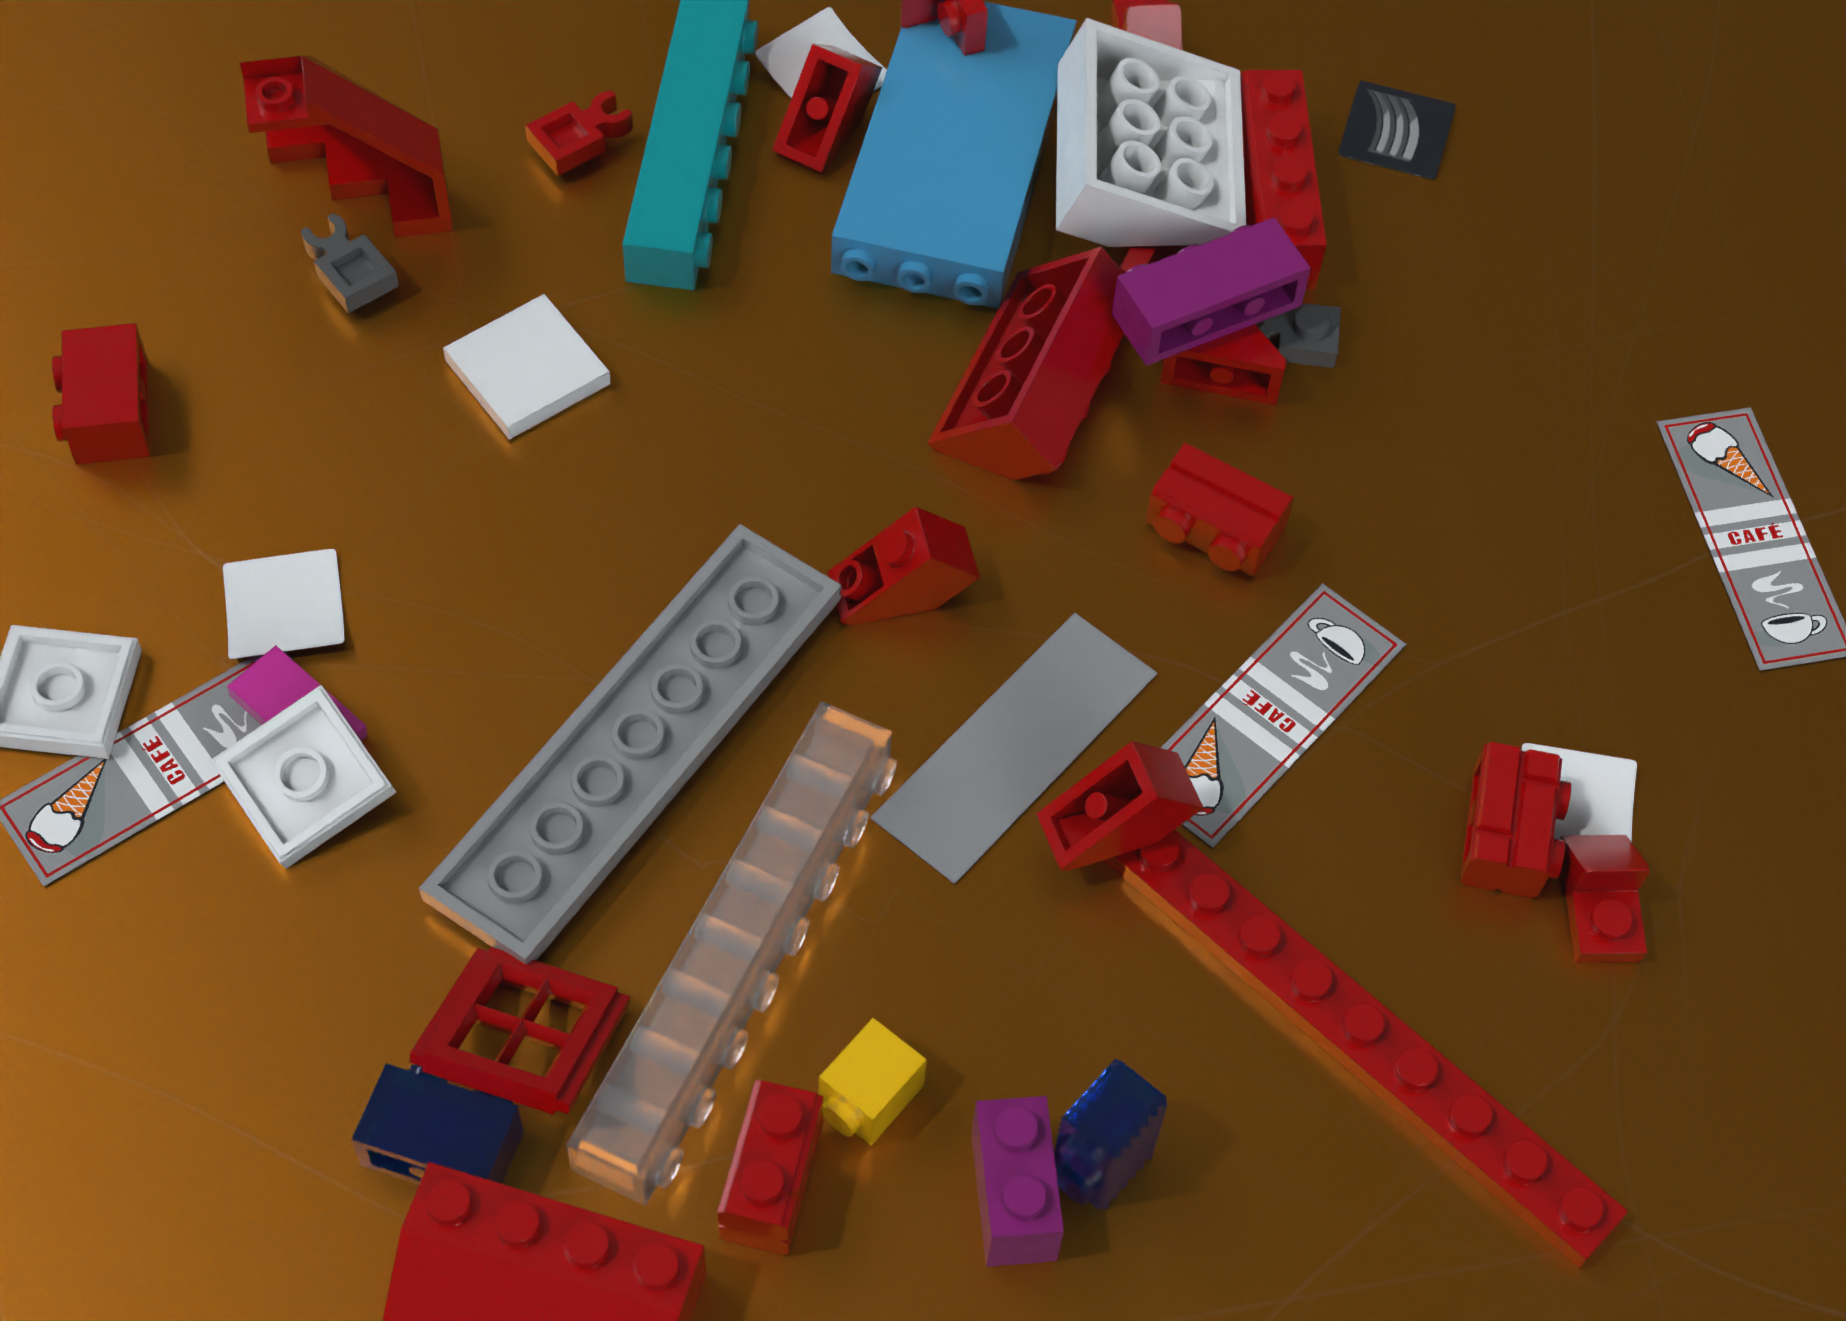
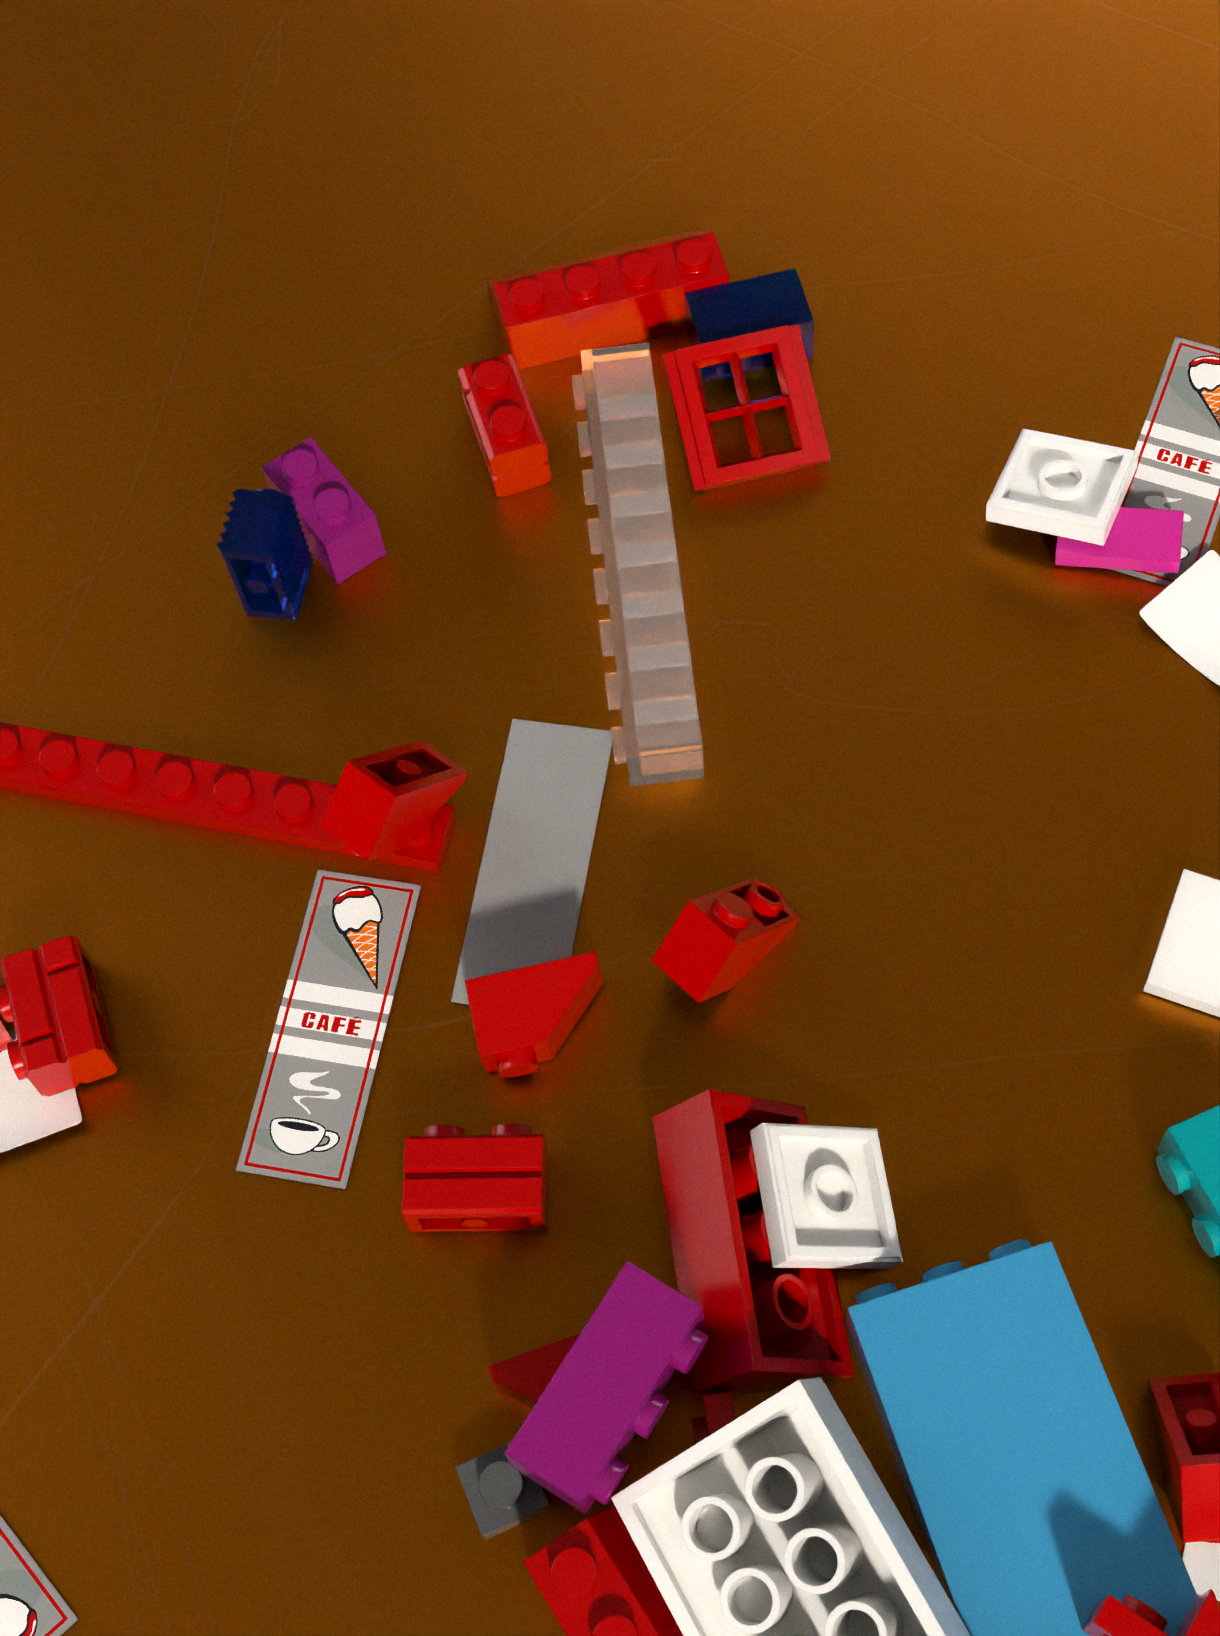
camera: 160 degrees right, 5 degrees up
light grey plate [419,524,842,964] -> none
yellow brick [818,1018,927,1146] -> none
none -> red slope [465,951,603,1078]
none -> white tile [750,1123,903,1269]

